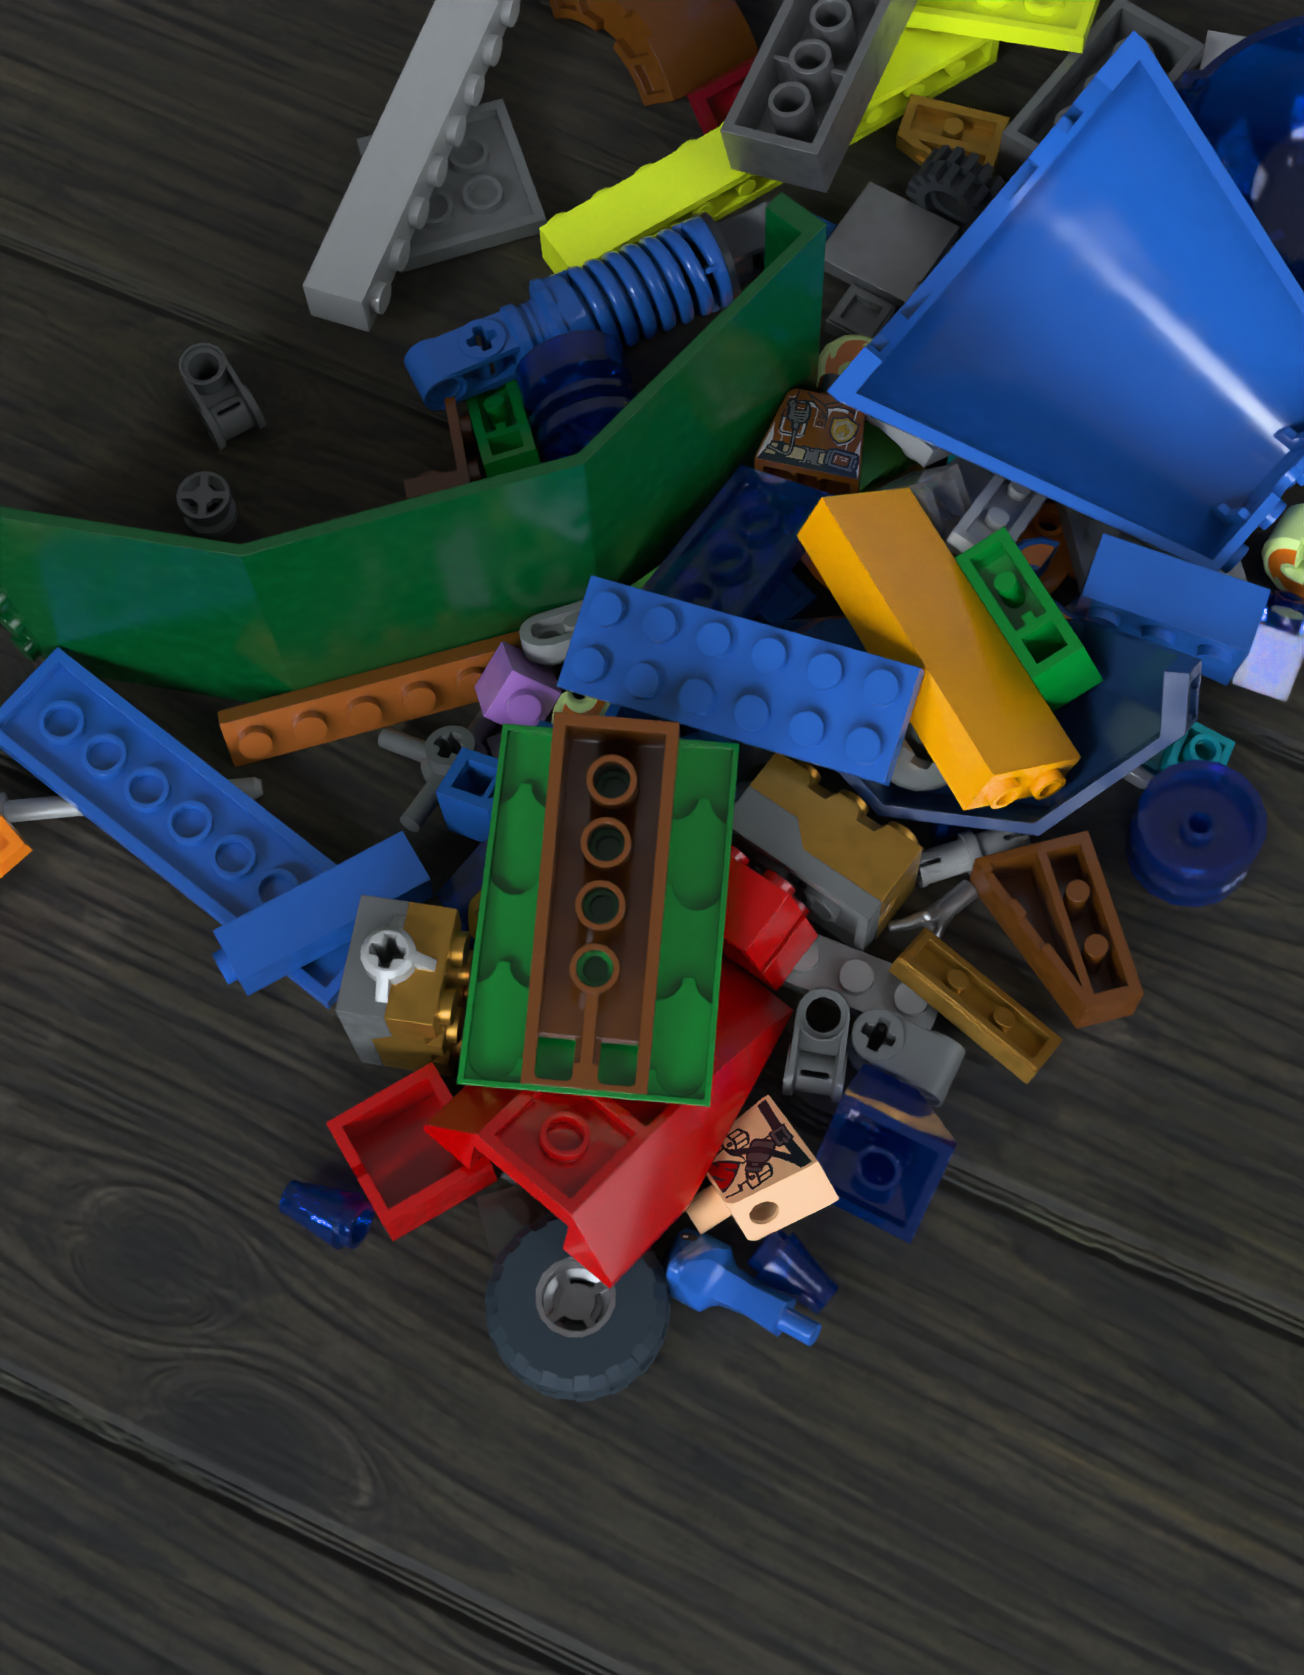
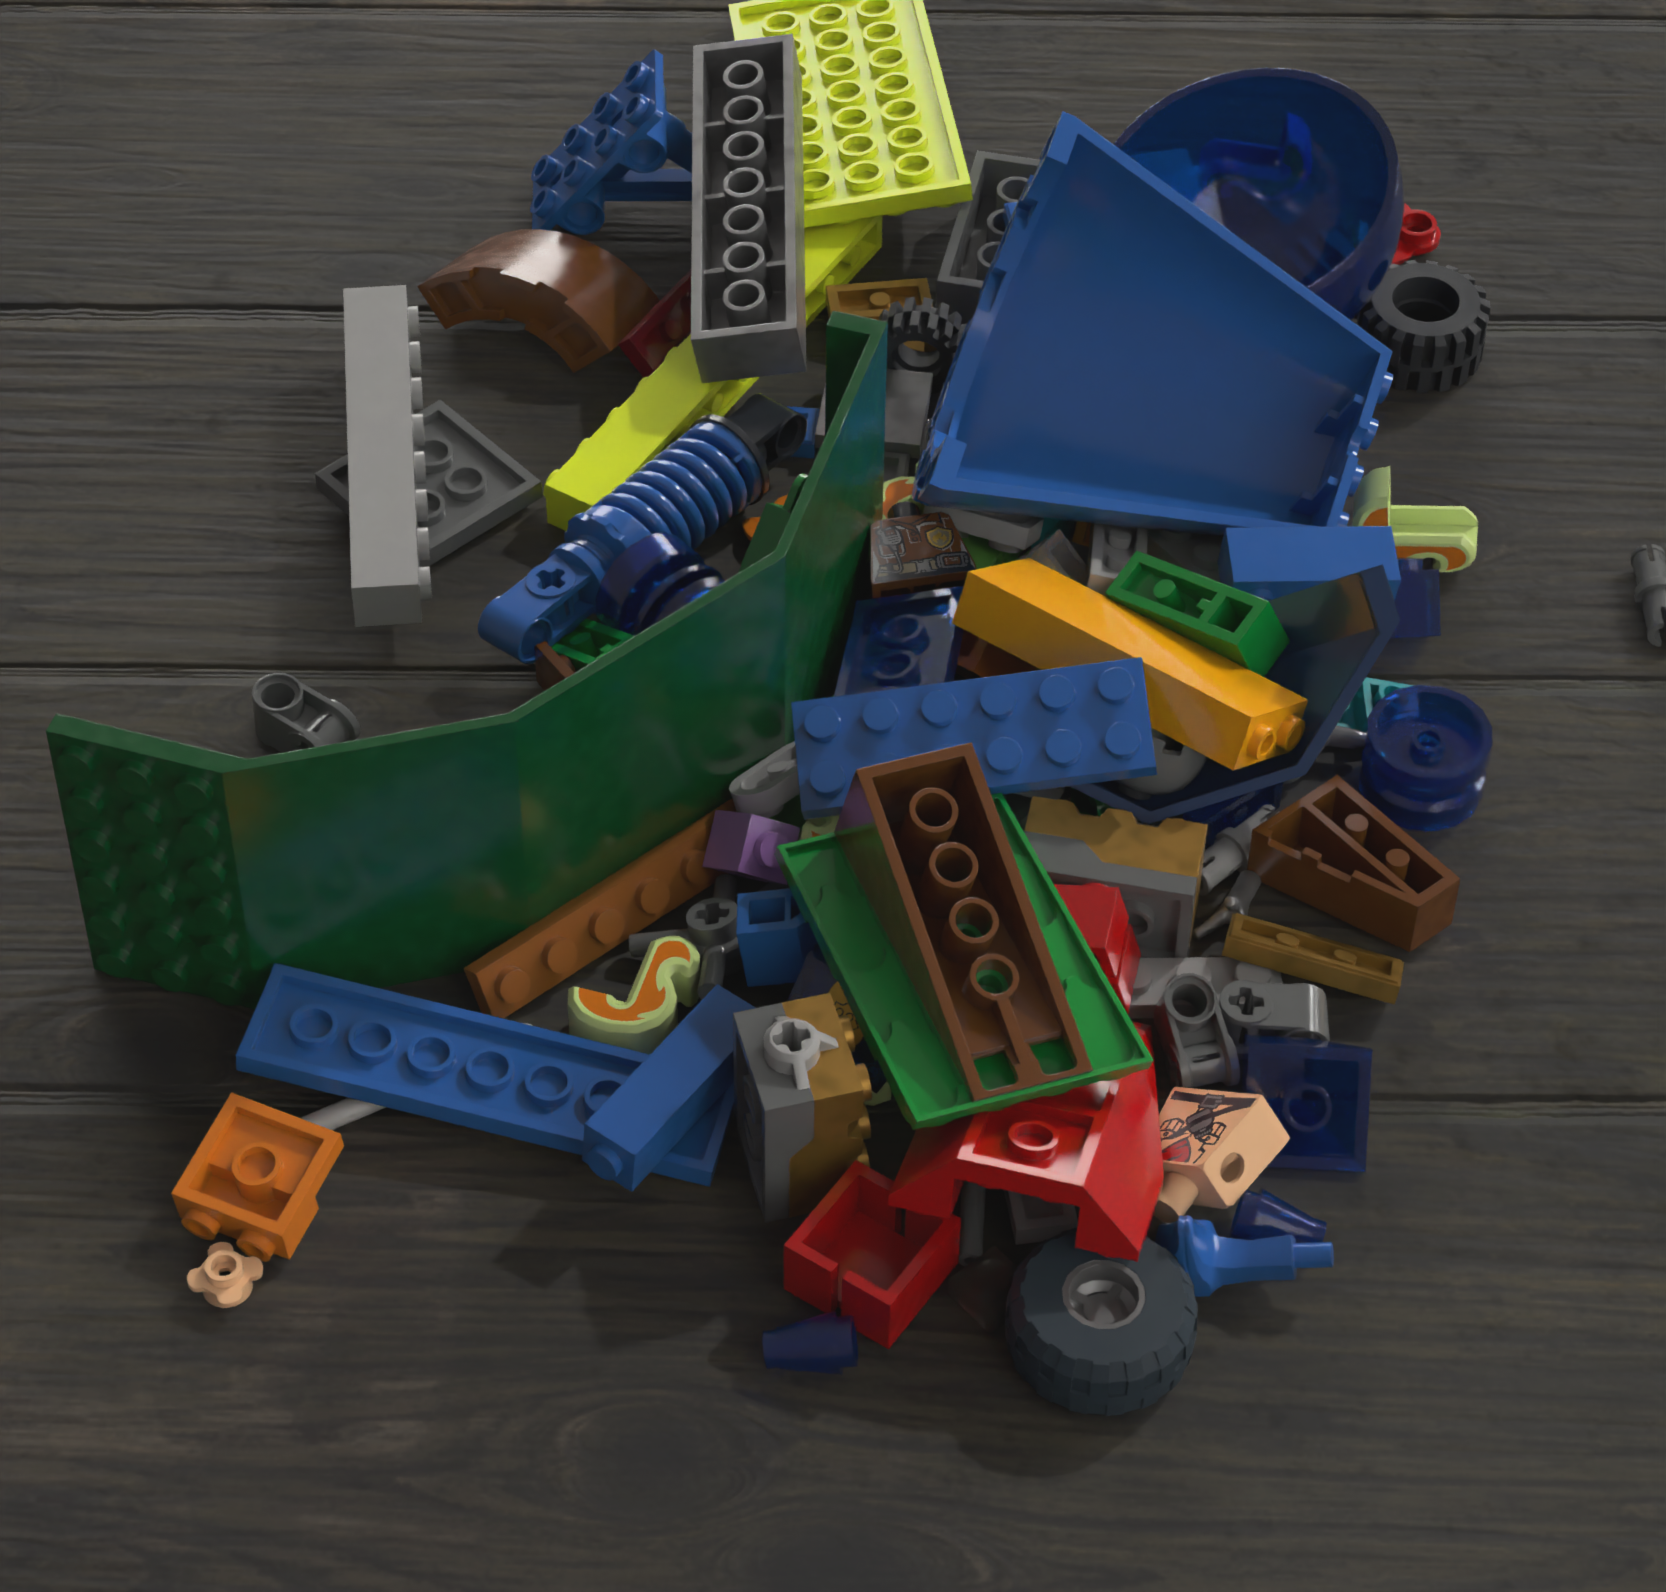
camera: 30 degrees left, 20 degrees down
none -> yellowish green animal [568,936,700,1054]

